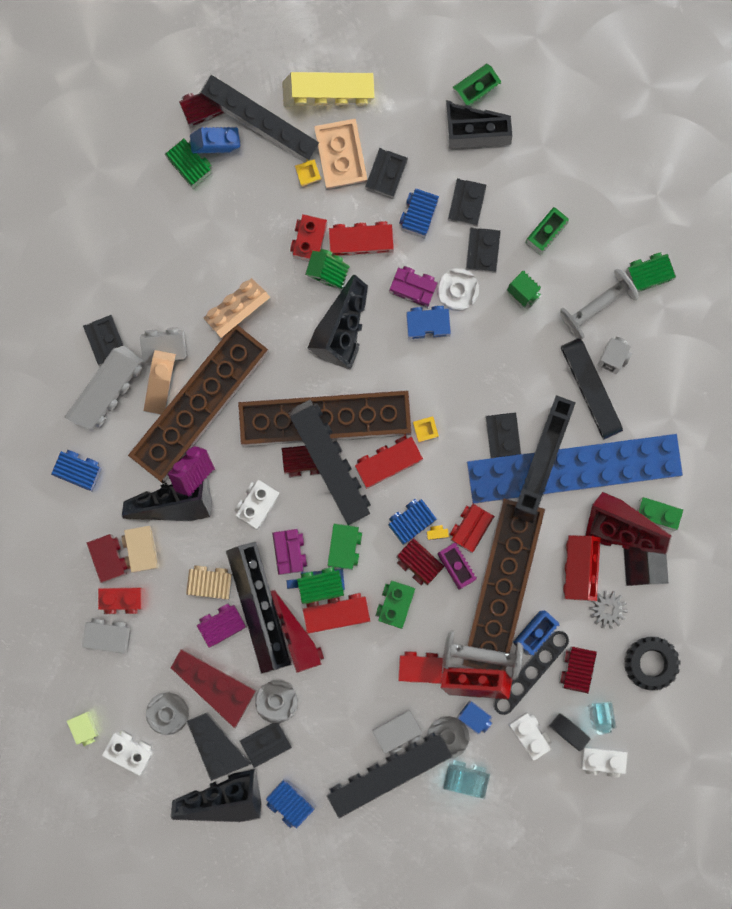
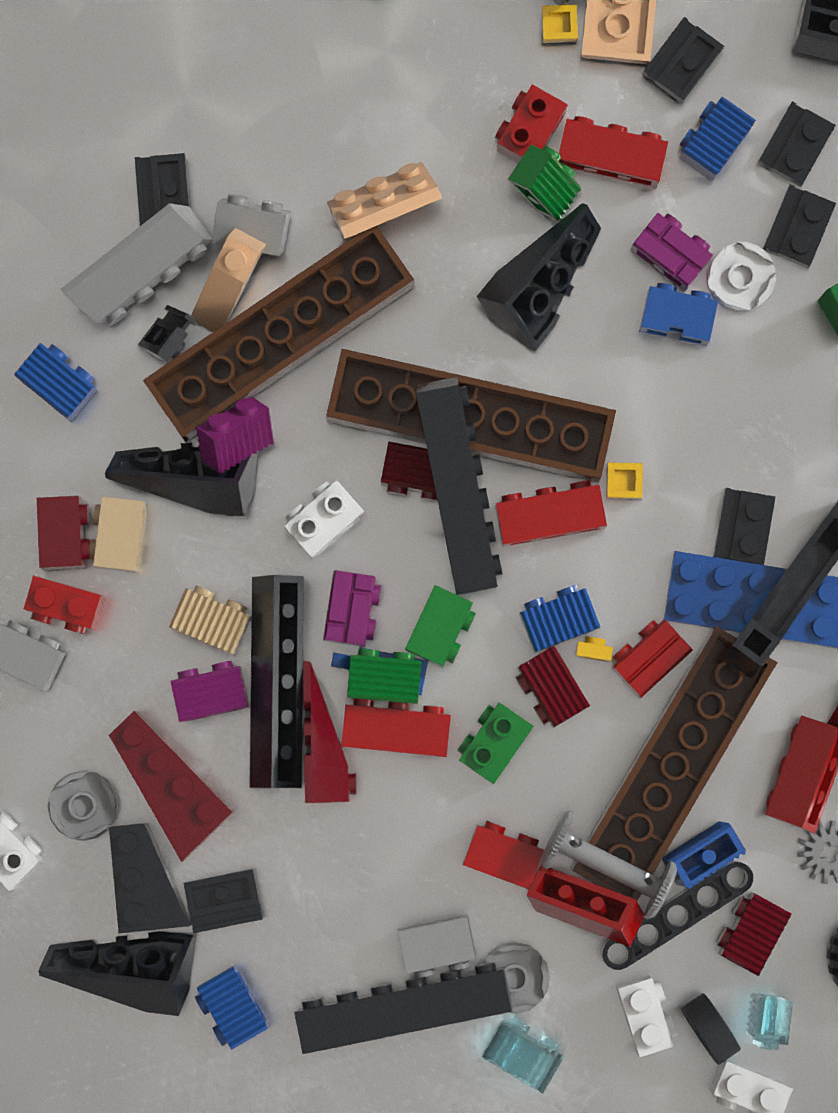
camera: 20 degrees right, 0 degrees up
light grey tile [255,681,298,723] -> none
magenta brick [437,543,477,590] -> none
blue brick [457,700,492,734] -> none
none -> black plate [138,305,198,362]

